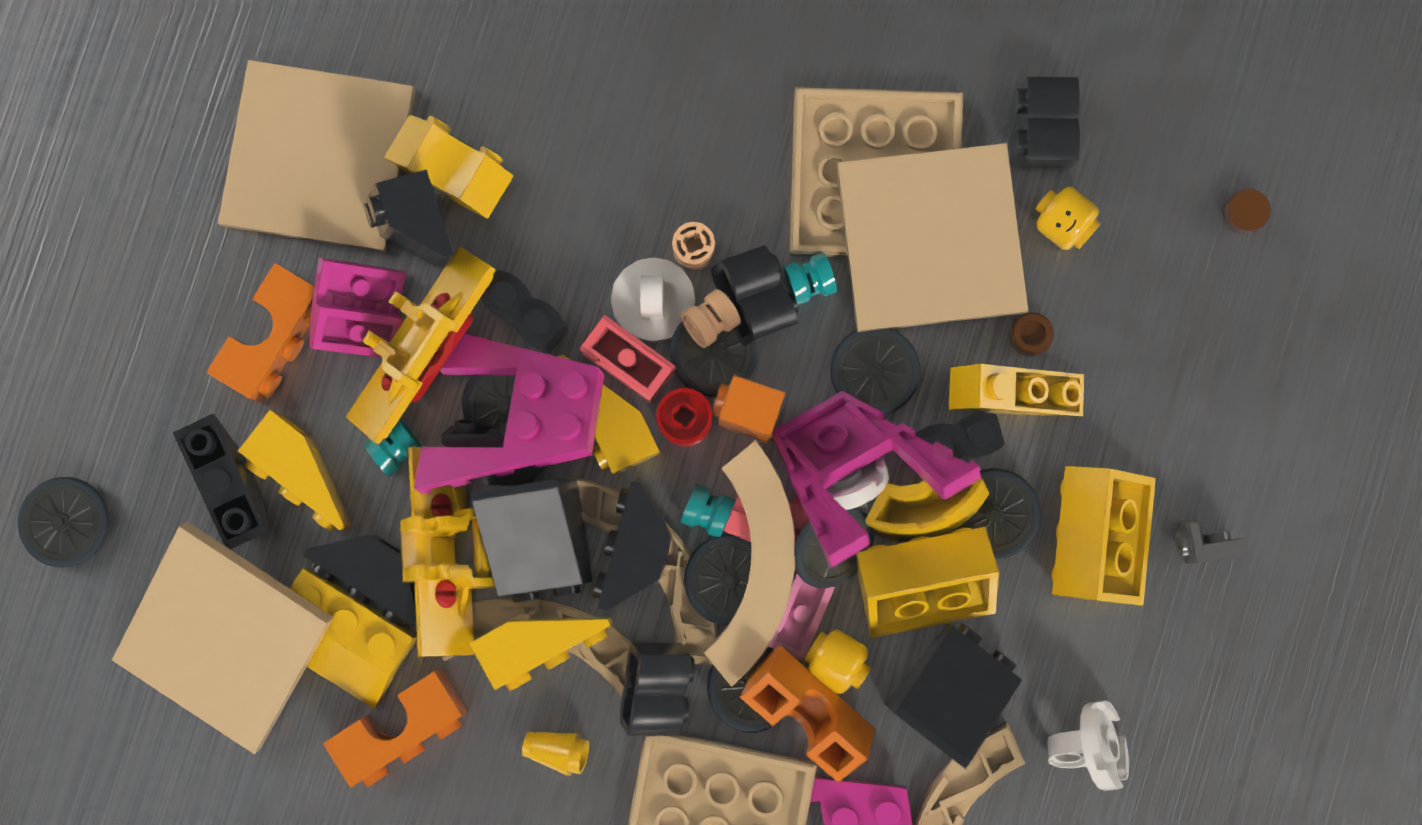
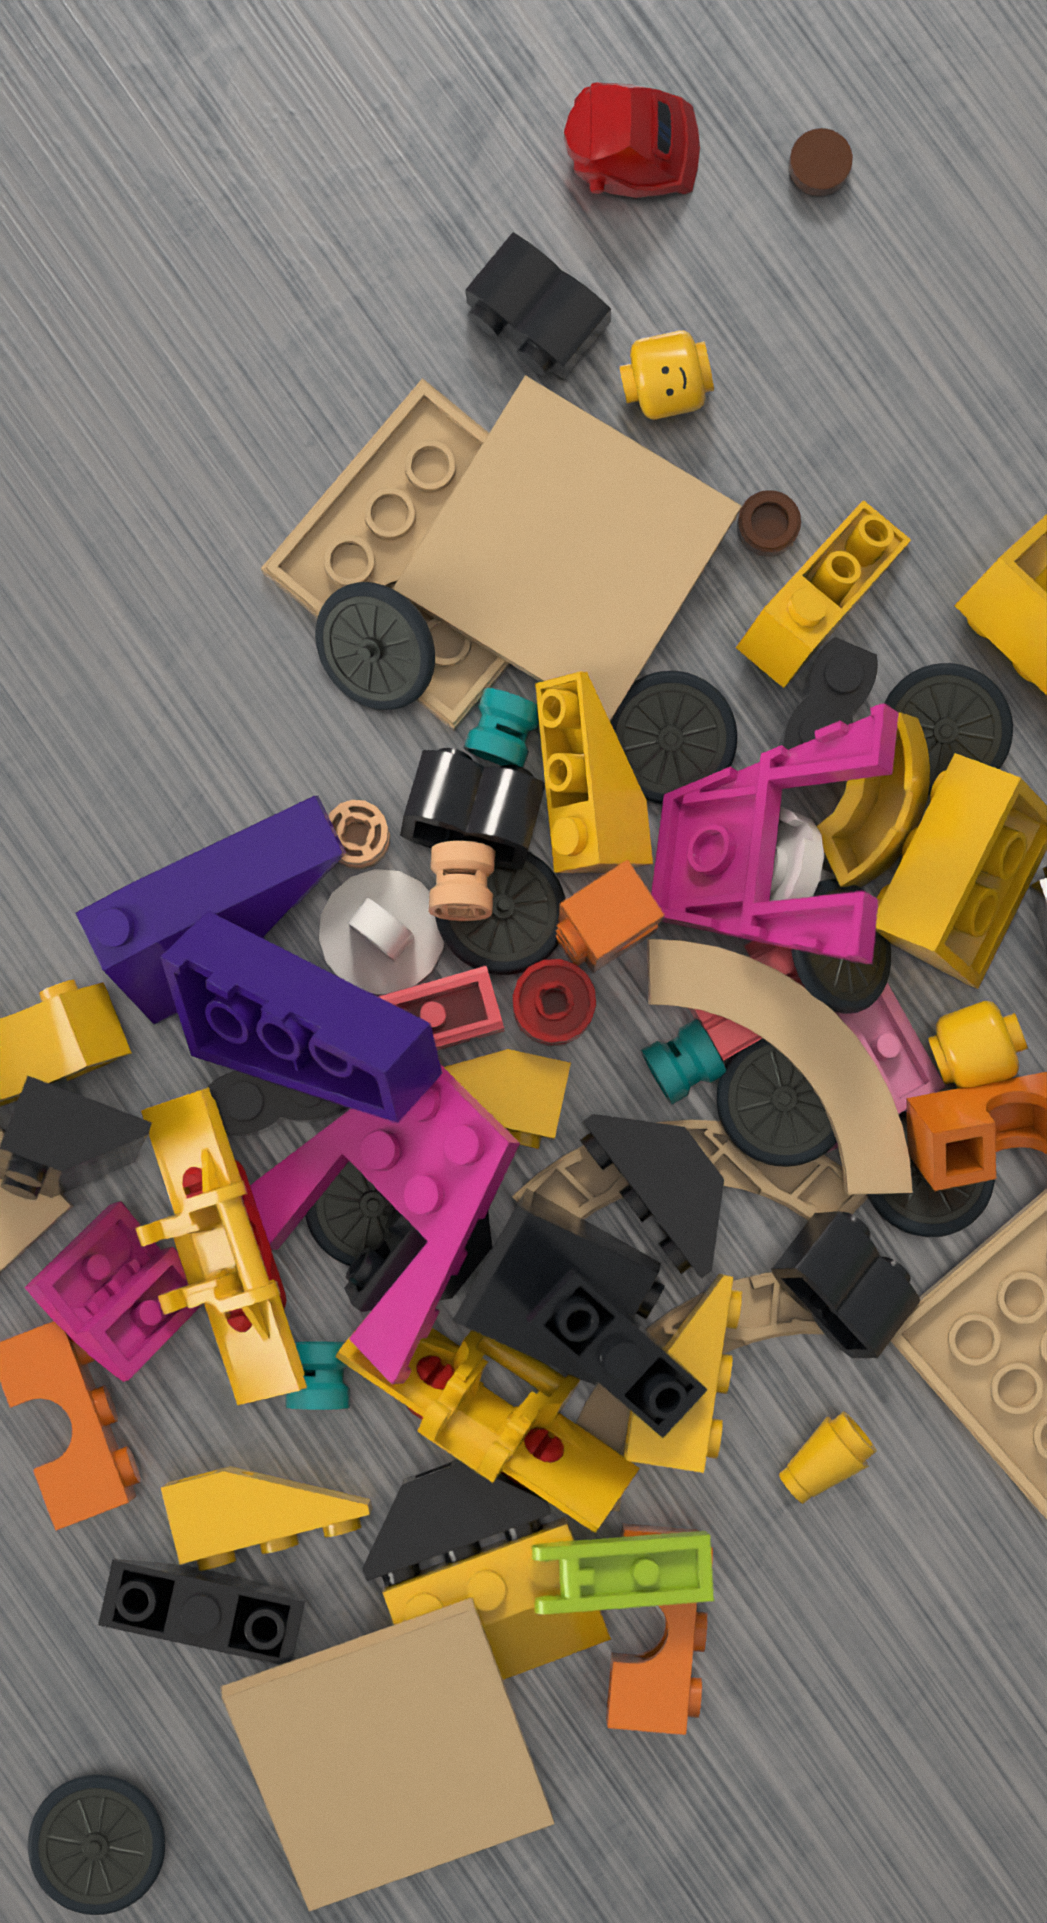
camera: 55 degrees left, 0 degrees up
none -> dark purple wedge [75,795,346,1025]
none -> dark purple wedge [160,911,443,1123]
none -> pearl dark grey wheel [315,582,435,710]
none -> black slope [525,1268,708,1438]
none -> lime hinge [532,1531,714,1614]
none -> yellow slope [535,671,653,873]
none -> red helmet [564,82,700,198]

